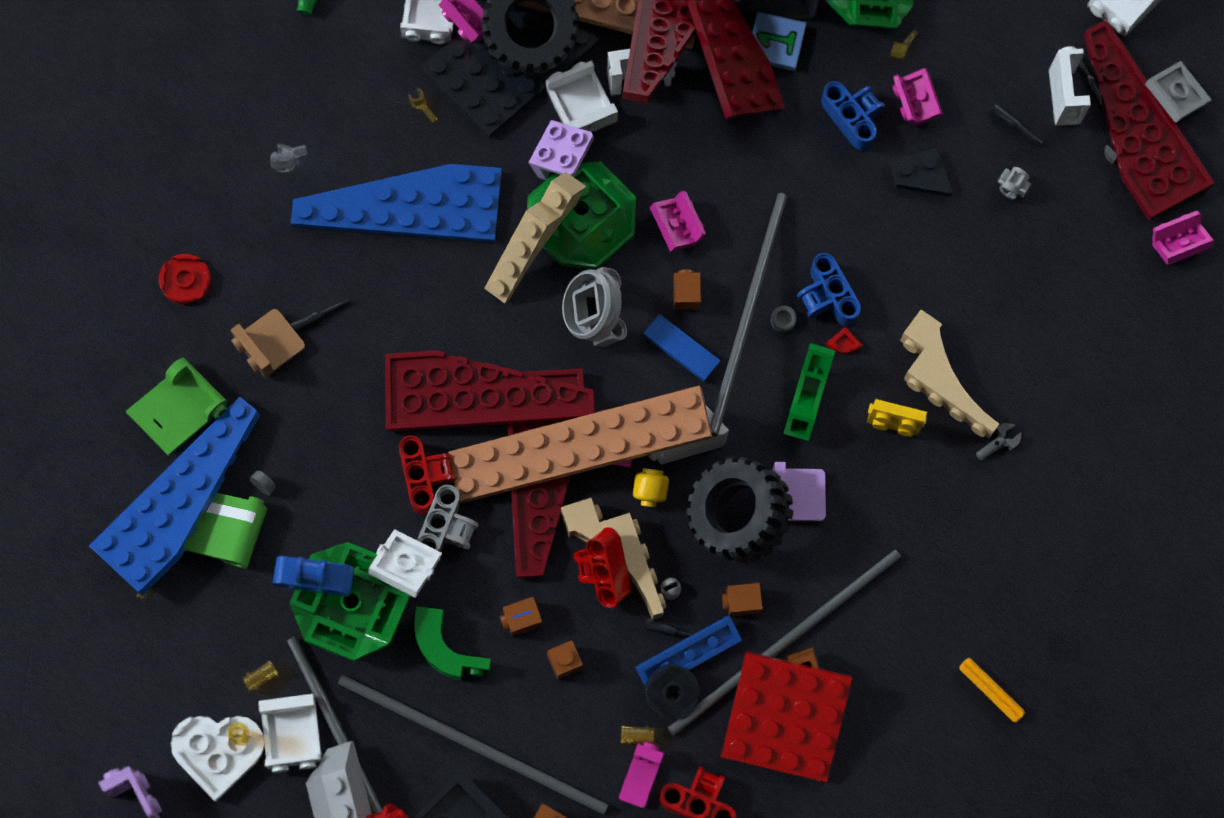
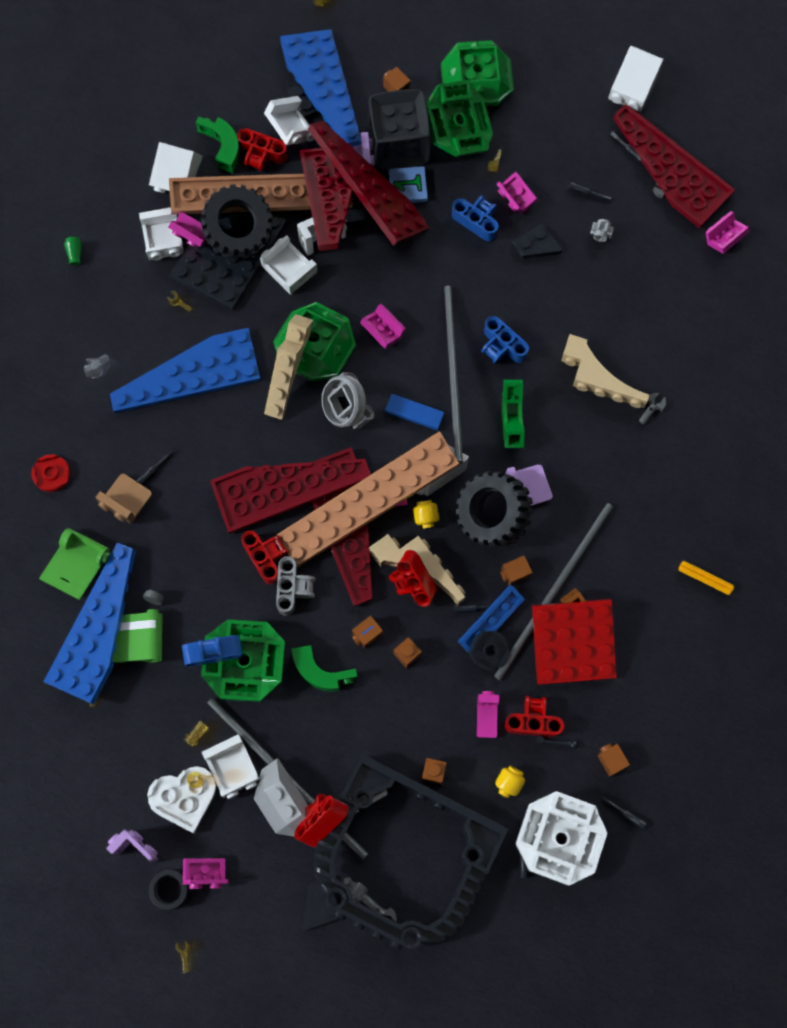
camera: 15 degrees left, 0 degrees up
dark grey piece [338,674,608,815] -> none
white plate [368,529,442,598] -> none
lavender bracket [529,120,594,180] -> none
clear yellow pin [621,725,654,744] -> none
light grey hinge [660,578,681,600] -> none
dark orange brick [673,269,701,310] -> none
dark grey tile [770,306,797,333] -> none
red tile [825,327,863,354] -> none
yellow plate [867,399,927,437] -> none
white panel [1049,47,1090,126] -> none
light grey plate [1145,61,1211,123] -> none

